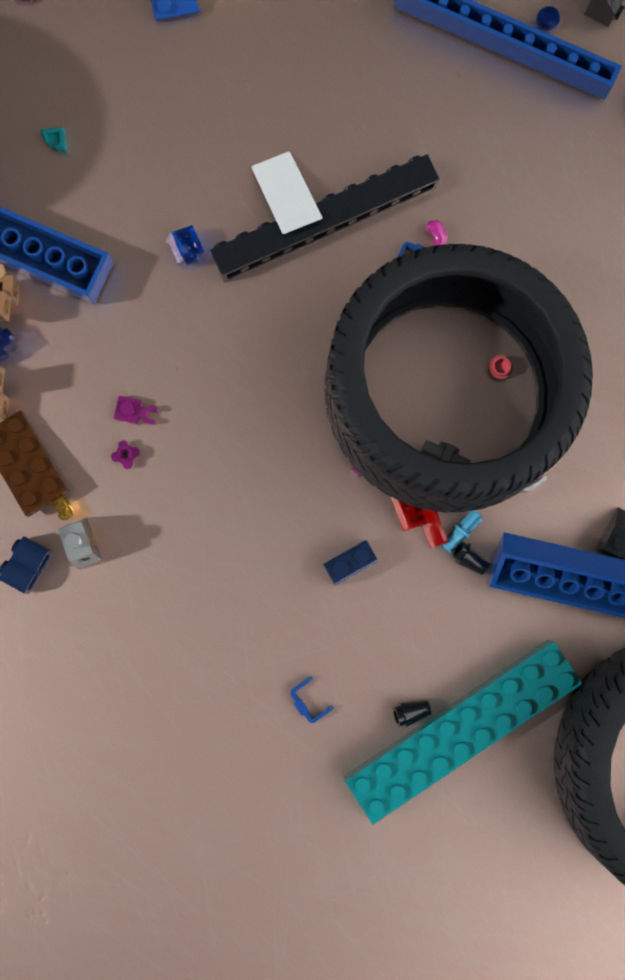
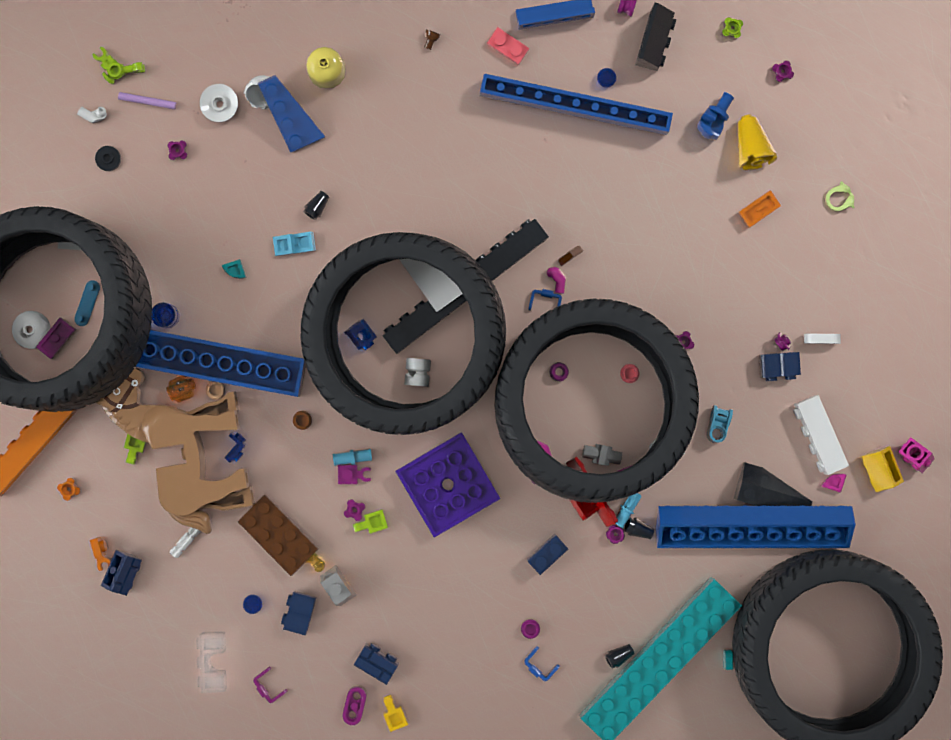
camera: 15 degrees left, 5 degrees up
none -> medium azure slope [273,231,316,256]
none -> dark orange plate [293,411,312,430]
none -> black tyre [300,232,506,435]
none -> black cone [303,191,329,220]
none -> medium azure pin [333,449,372,466]
none -> magenta plate [342,686,367,725]
none -> lime plate [353,509,388,533]
none -> dark blue brick [354,643,399,685]
none -> yellow plate [383,694,408,732]
none -> dark purple piece [395,432,501,538]
none -> white wheel [404,358,431,387]
none -> magenta plate [521,619,540,639]
none -> magenta plate [549,362,569,381]
none -> reddish brown tile [558,246,583,266]
none -> magenta plate [606,525,625,544]
none -> medium azure piece [707,405,733,443]
none -> teal tile [723,650,733,670]

